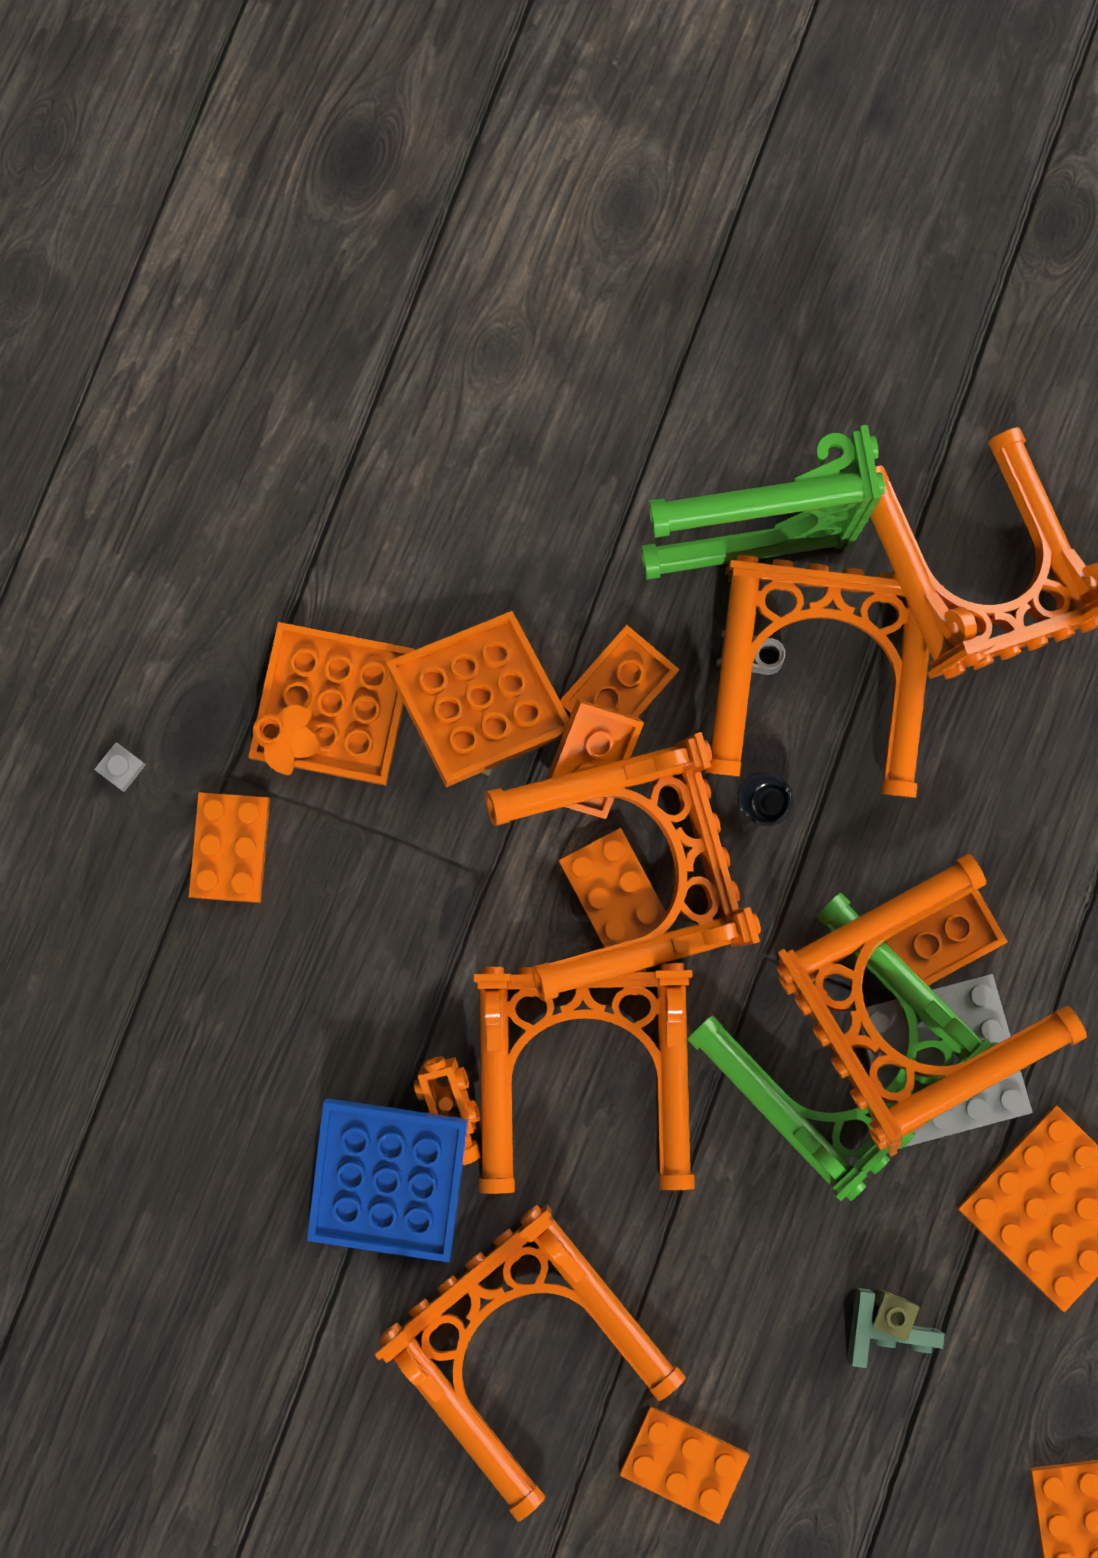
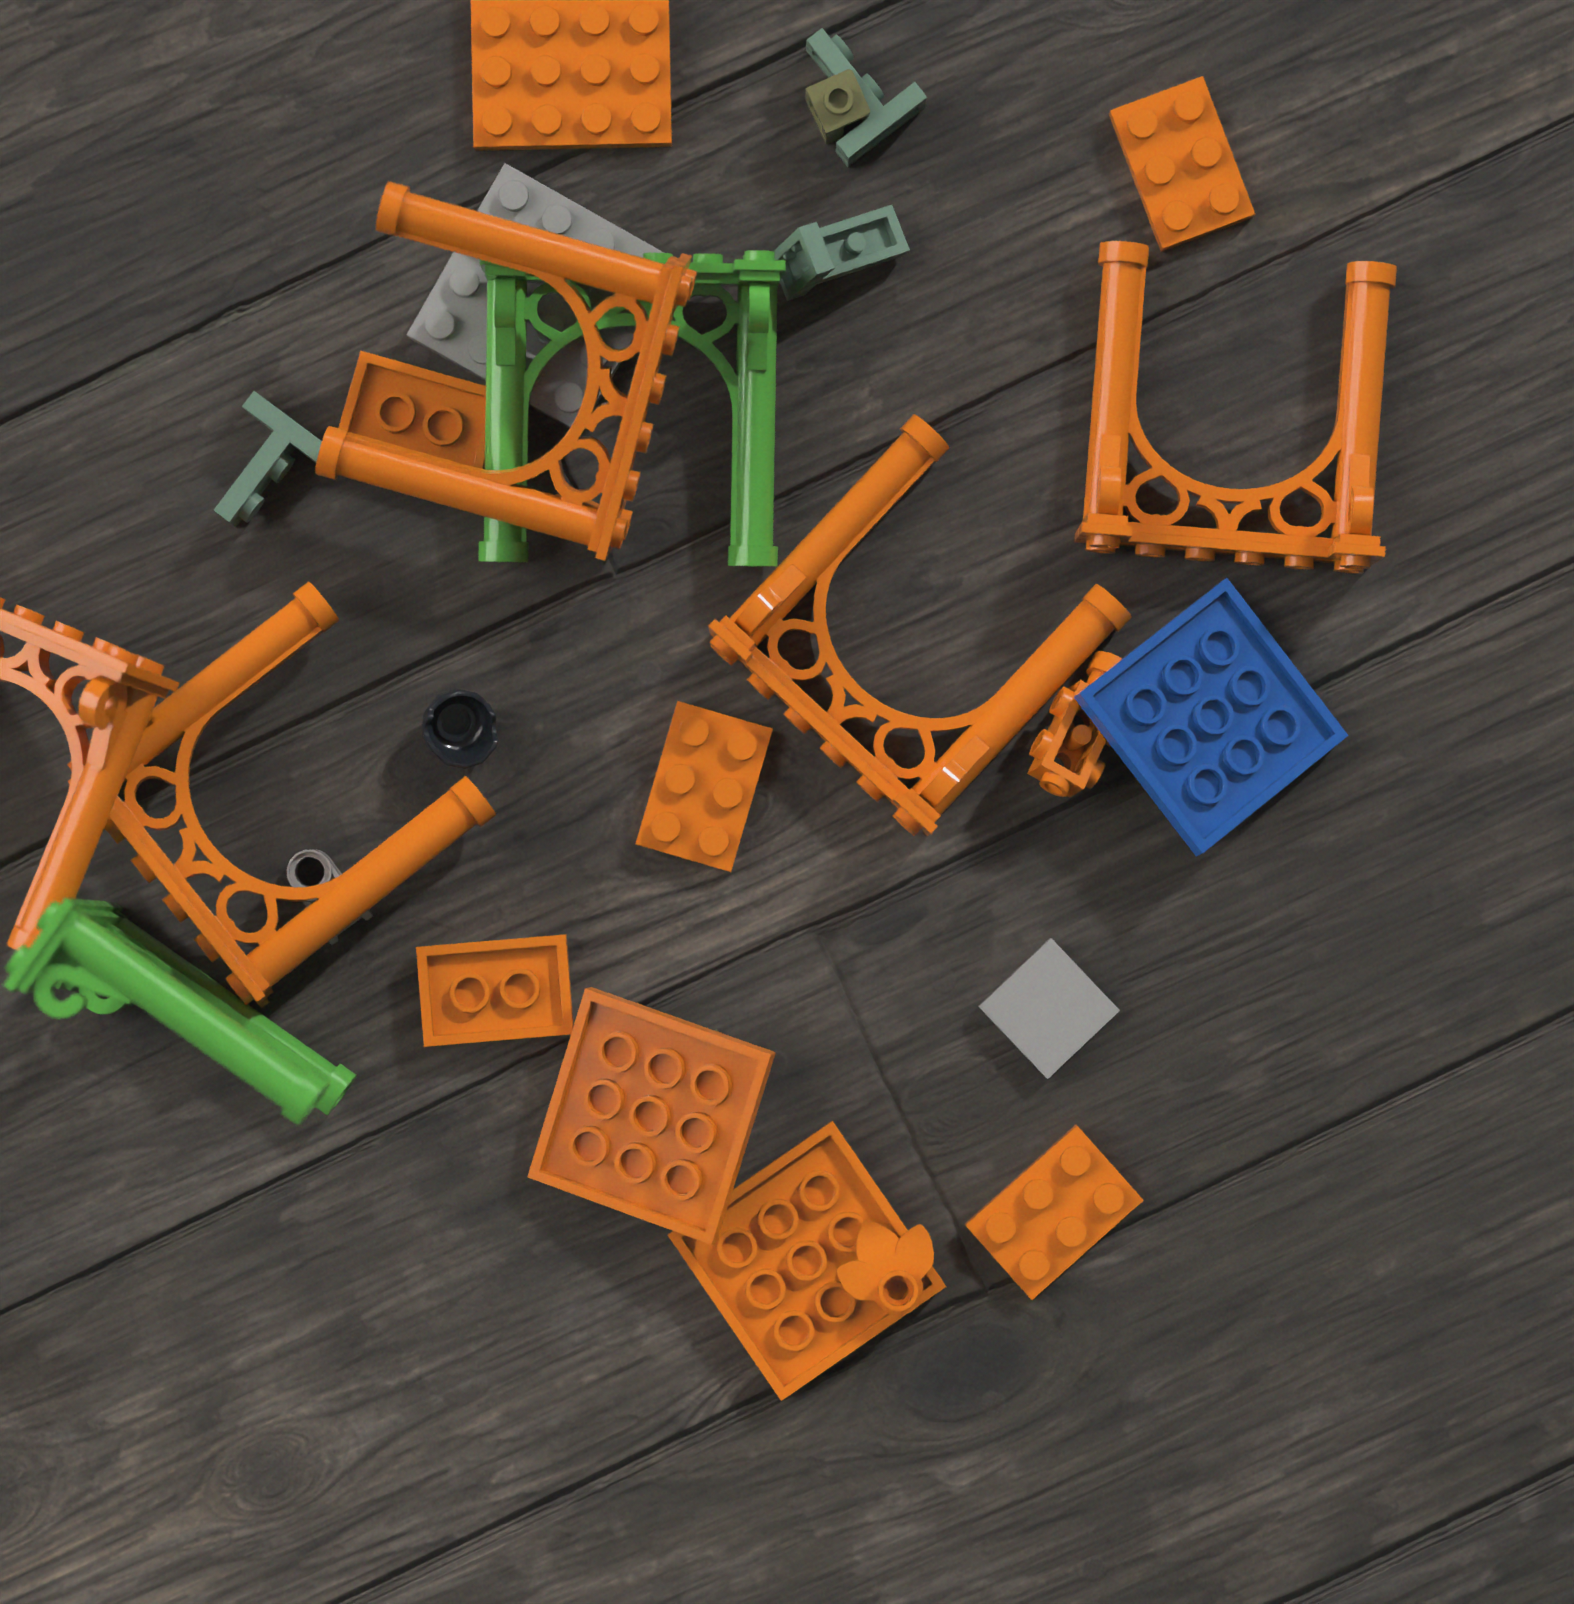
camera: 140 degrees left, 5 degrees up
light grey plate [94,742,146,792] -> none
orange arch [485,732,761,1001] -> none
orange plate [546,699,644,819] -> none
none -> sand green bracket [214,391,322,527]
none -> sand green bracket [774,205,910,301]
none -> light grey tile [978,938,1120,1079]

